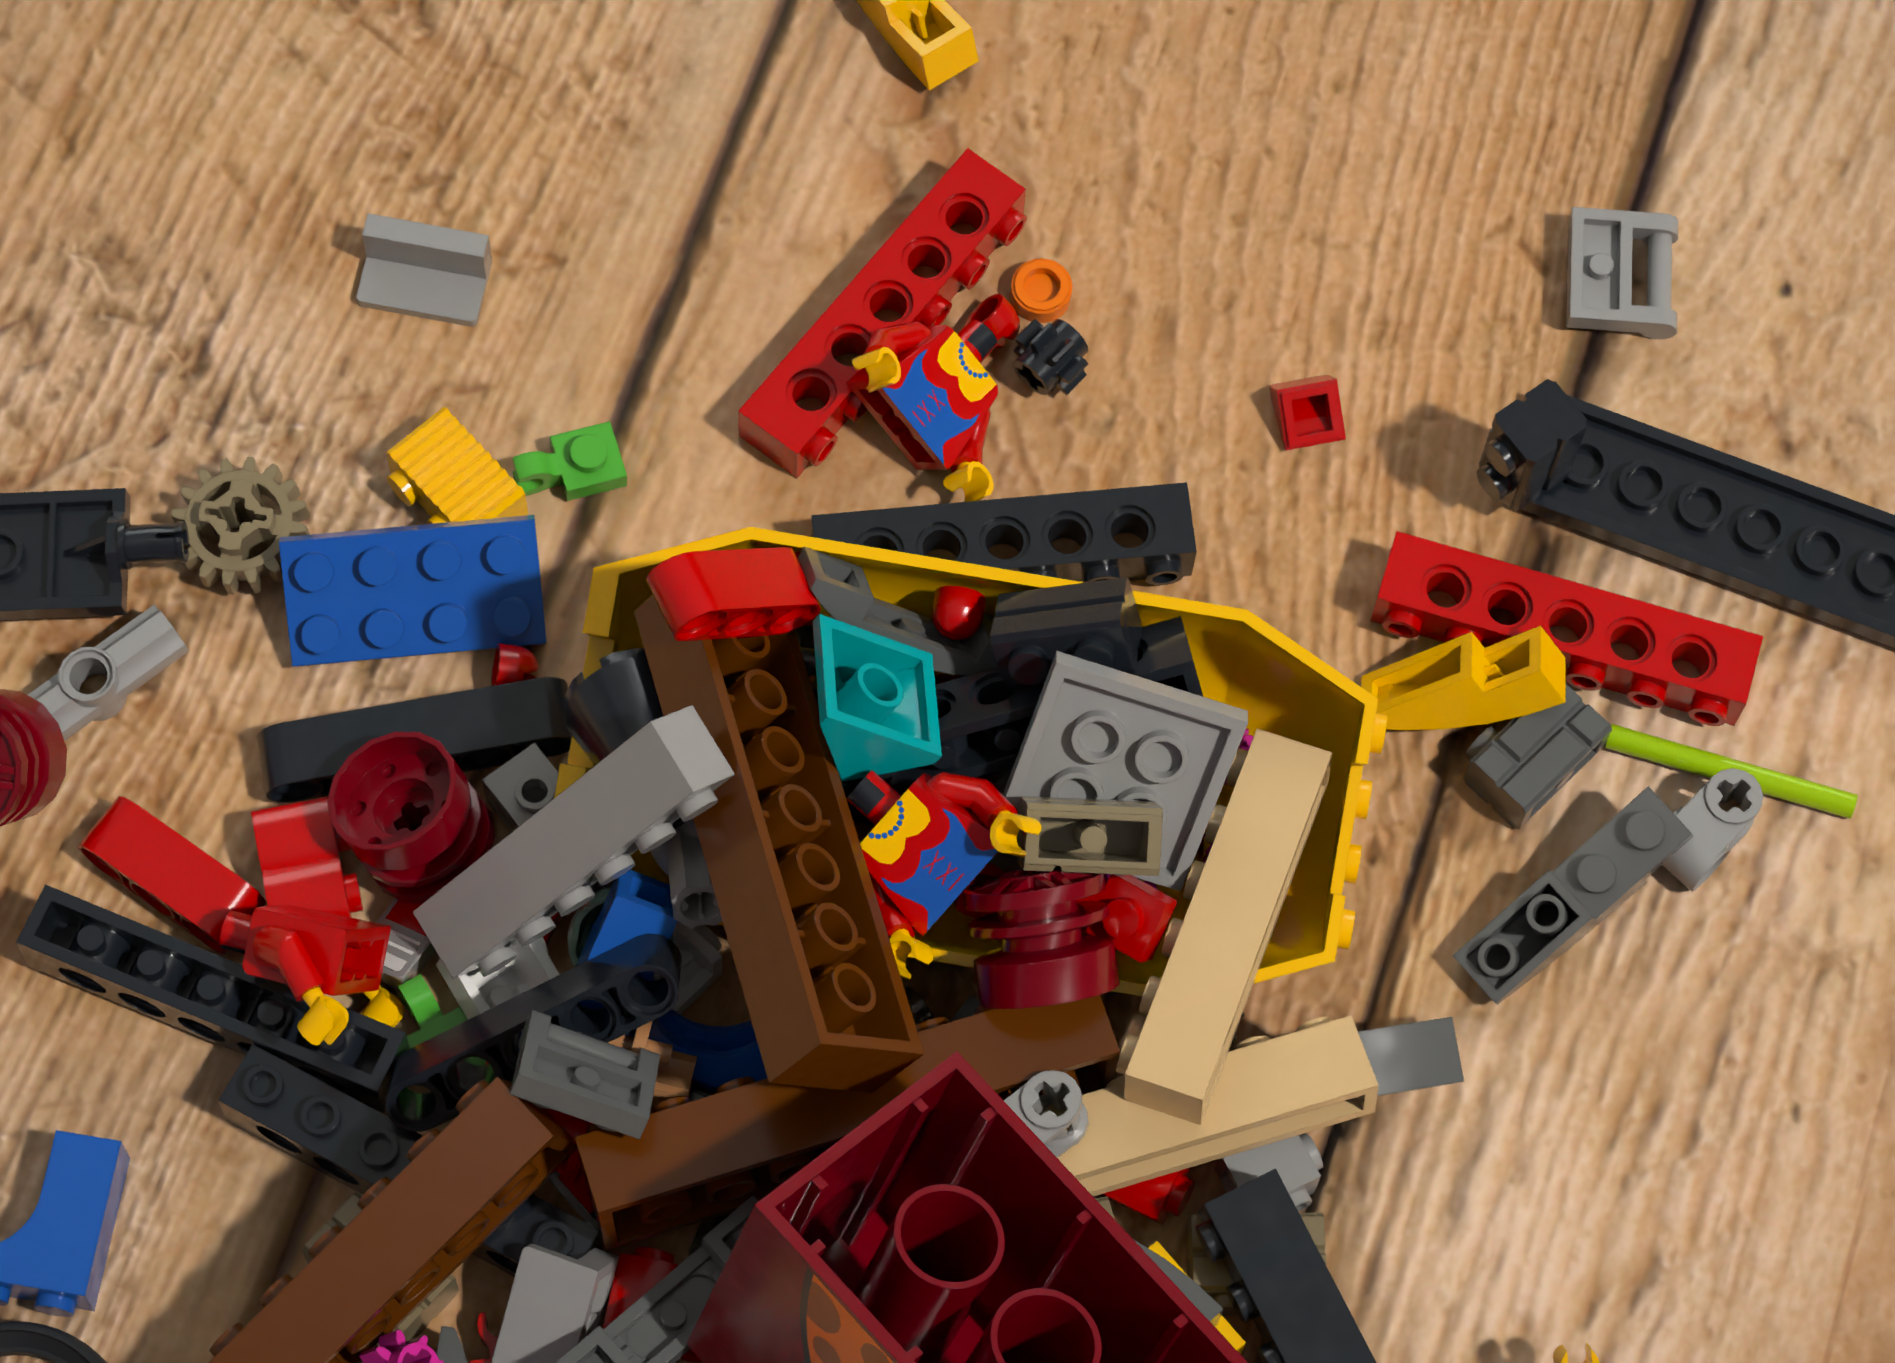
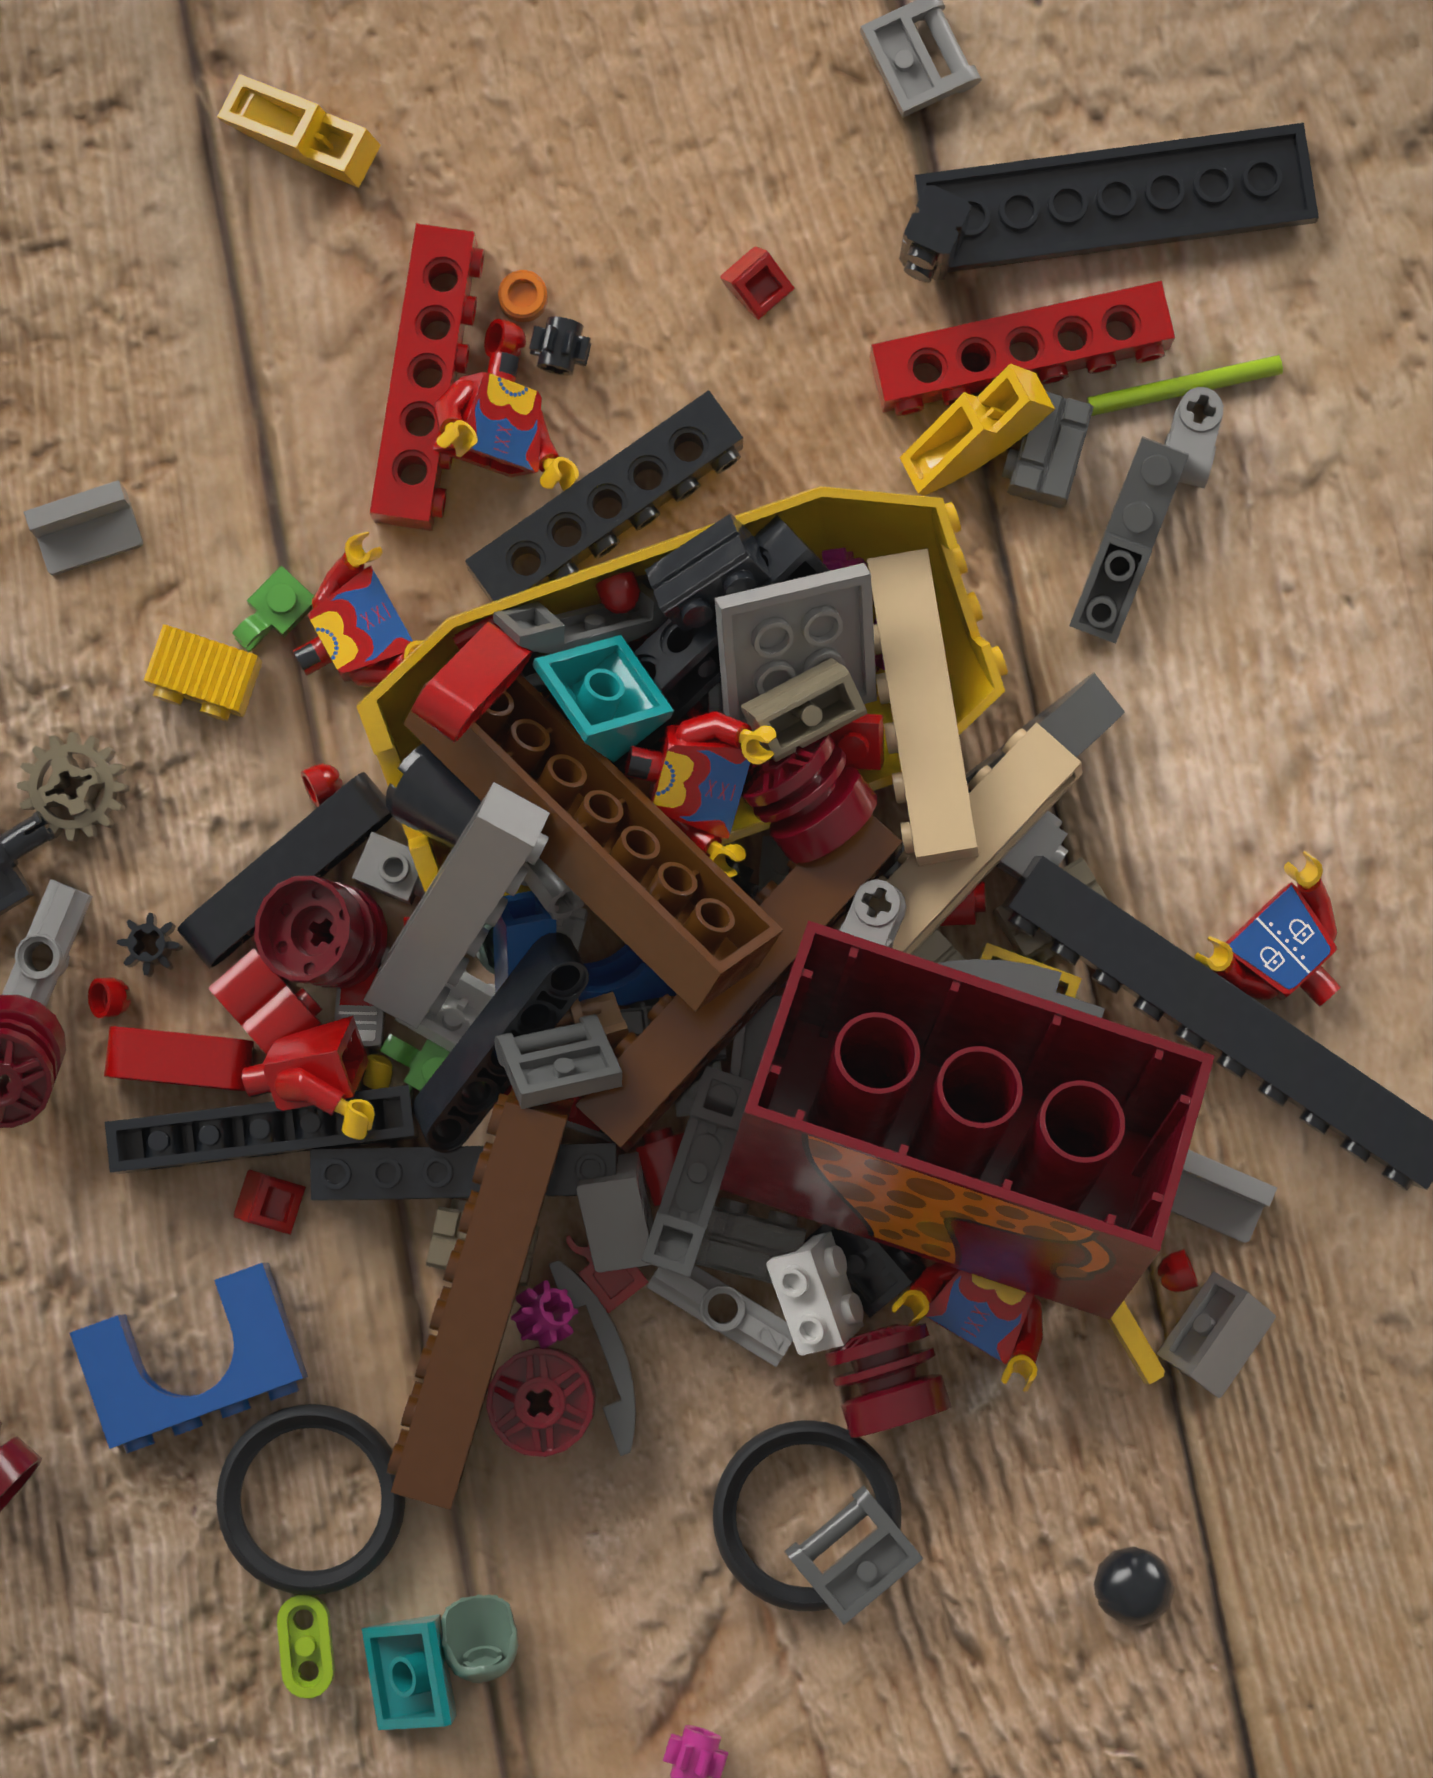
camera: 25 degrees left, 15 degrees up
blue plate [279,515,547,667] -> none
none -> red hinge [88,977,131,1018]
none -> black gear [117,913,183,977]
none -> red slope [234,1170,306,1235]
none -> torso [293,532,424,687]

